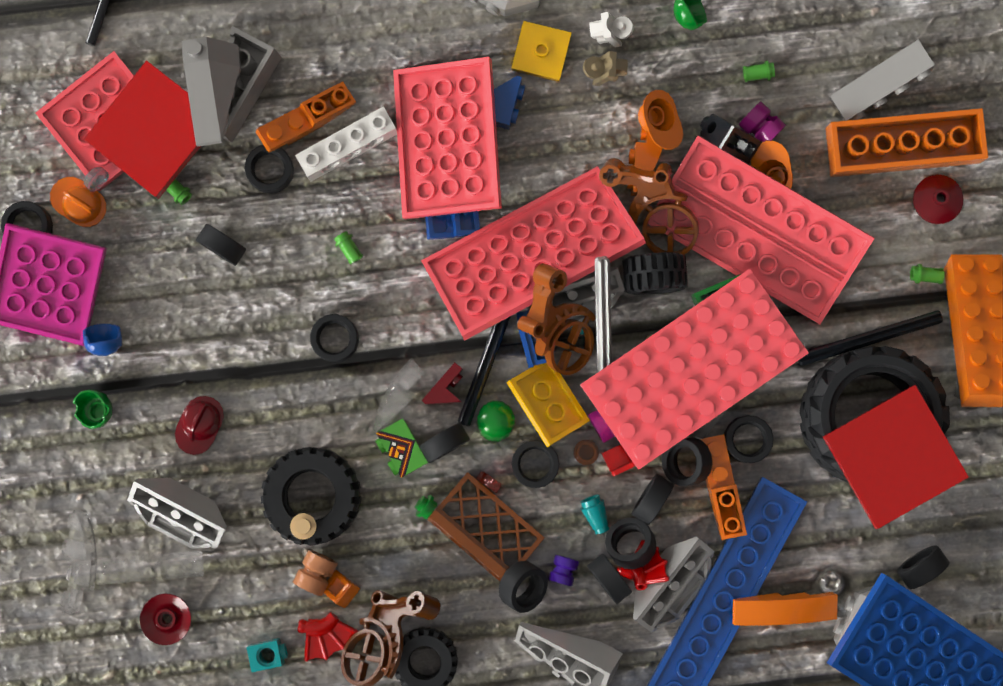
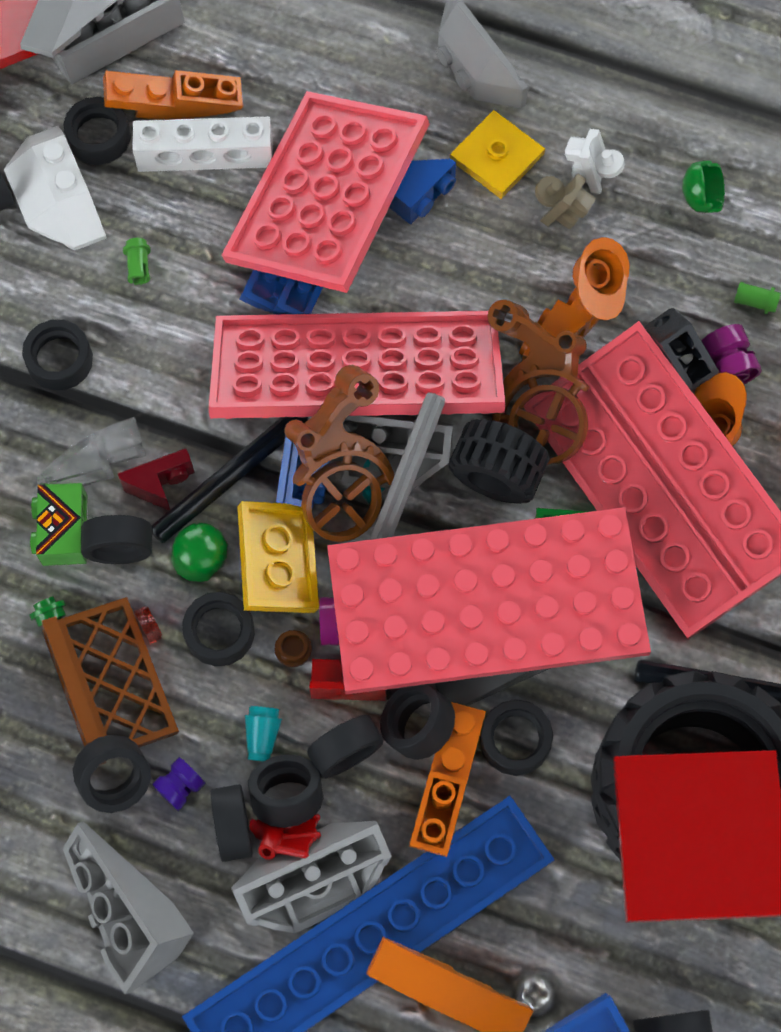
camera: 25 degrees right, 15 degrees down
none -> white wedge [4,125,107,251]

